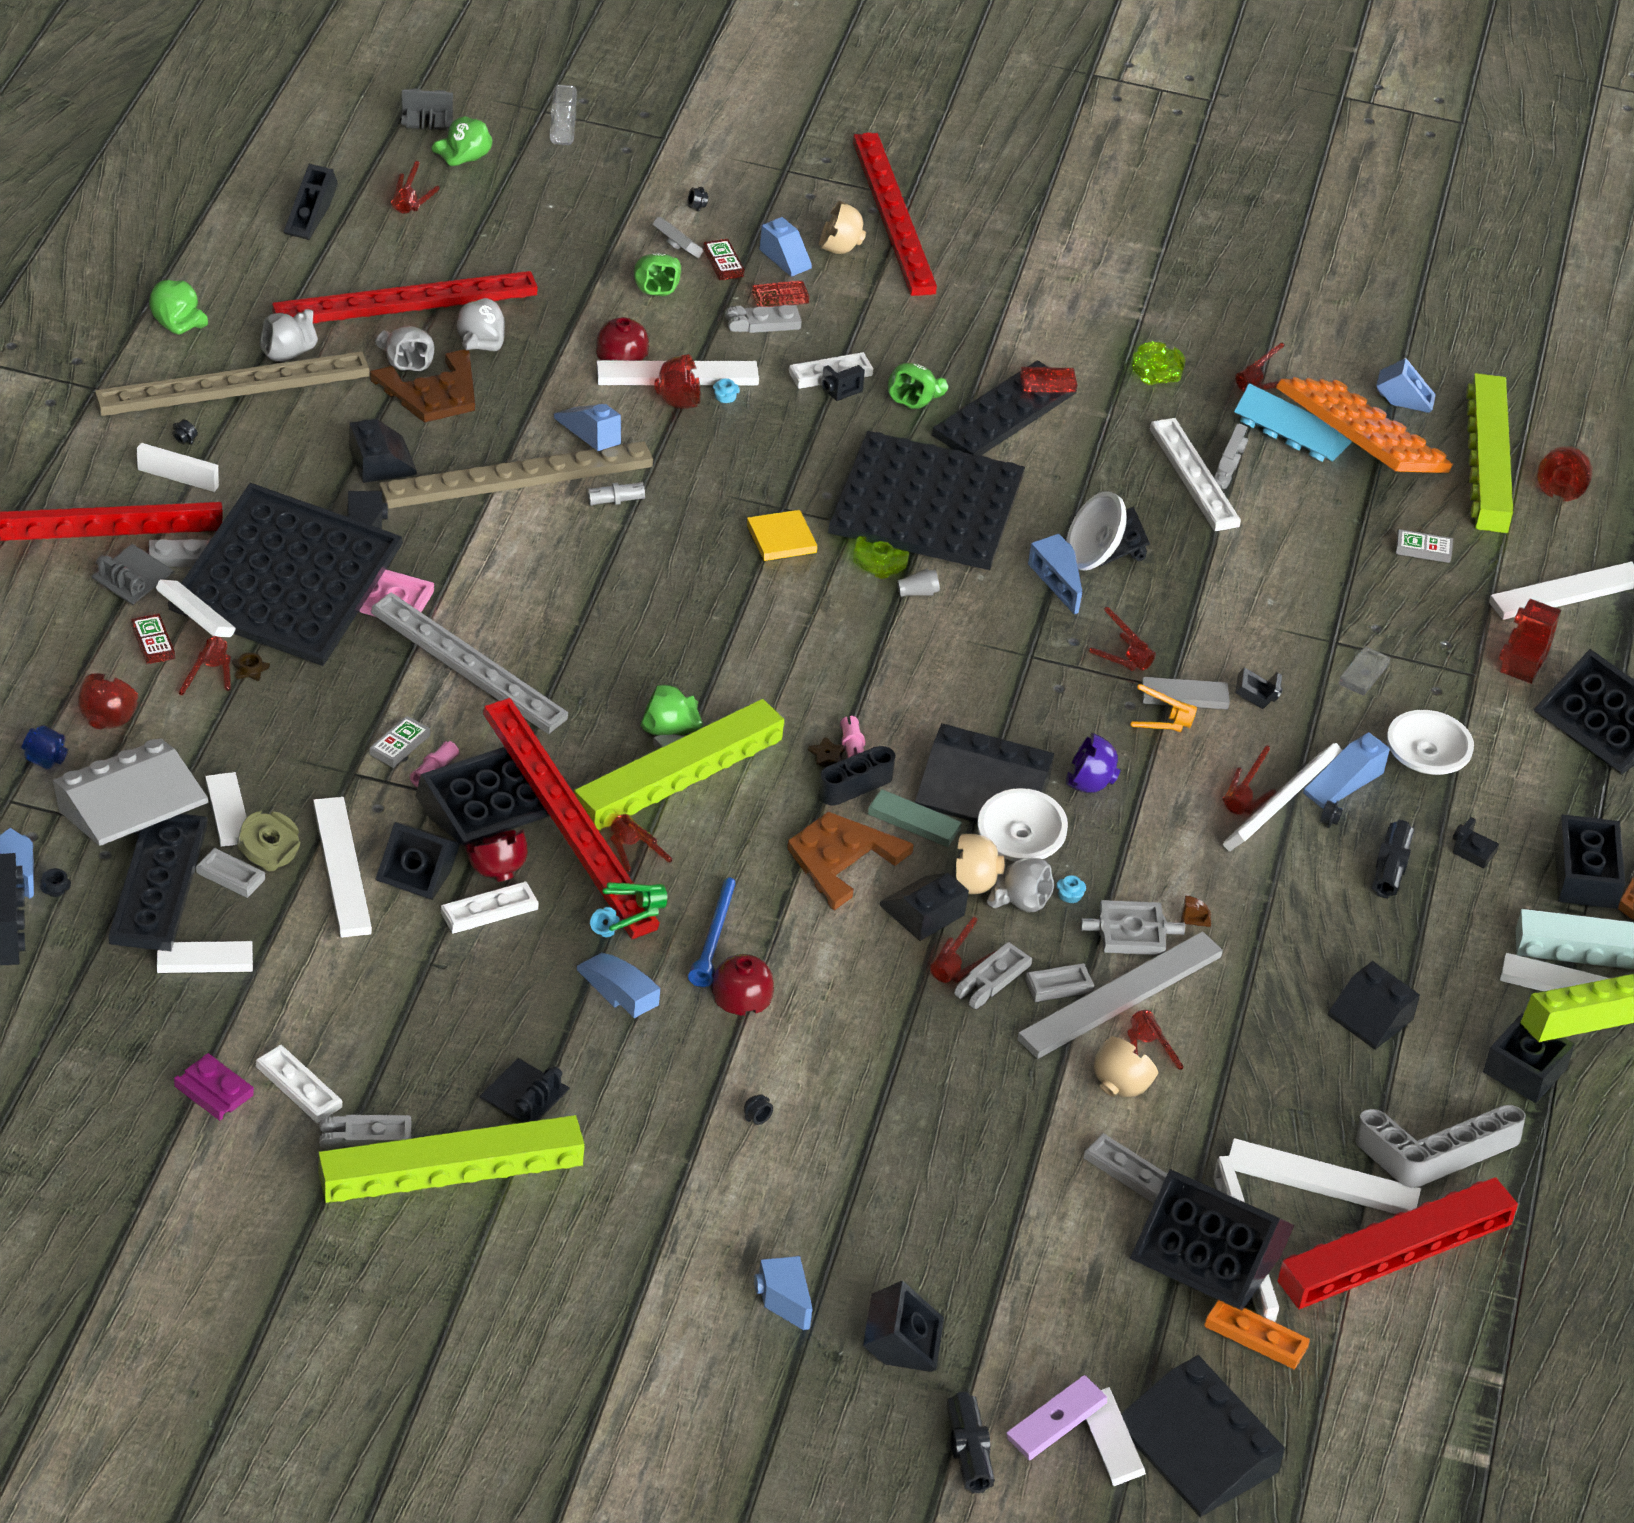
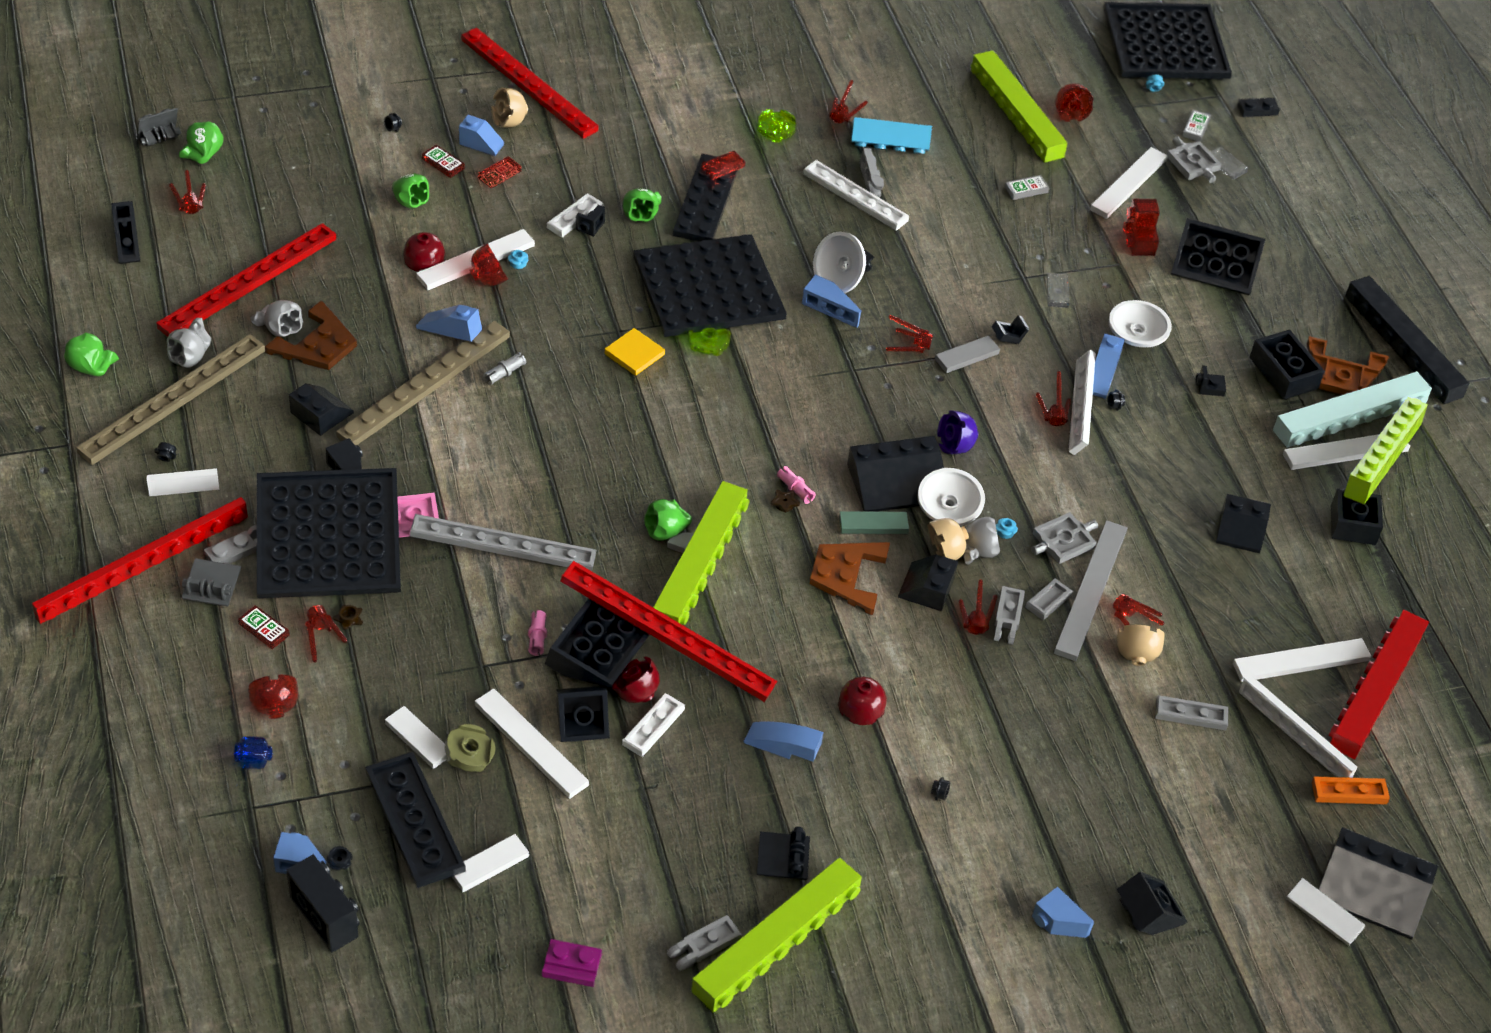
camera: 30 degrees left, 5 degrees up
light grey slope [53,738,209,846] -> none
white tile [156,579,236,637] -> none
light grey tile [196,848,265,898] -> none
white tile [256,1045,342,1123] -> none
tile [370,716,430,768] -> none
piece [457,298,505,351] -> none
clear brick [550,85,577,145] -> none
medium azure plate [590,907,620,937] -> none
plant [602,882,667,931] -> none
clear red plant [610,814,672,872] -> none
light grey plate [653,217,703,258] -> none
blue piece [688,877,736,988] -> none
light grey hinge [725,305,802,333] -> none
black beam [818,746,896,806] -> none
light grey cone [897,568,940,597] -> none
black piece [946,1392,995,1493] -> none
lavender tile [1007,1375,1107,1461] -> none
light orange plant [1130,684,1197,732] -> none
black slope [1130,1169,1295,1310] -> none
reddish brown tile [1181,895,1211,927] -> none
orange plate [1276,377,1453,473] -> none
light grey beam [1356,1105,1526,1188] -> none
black piece [1372,819,1415,899] -> none
medium blue slope [1376,358,1436,413] -> none

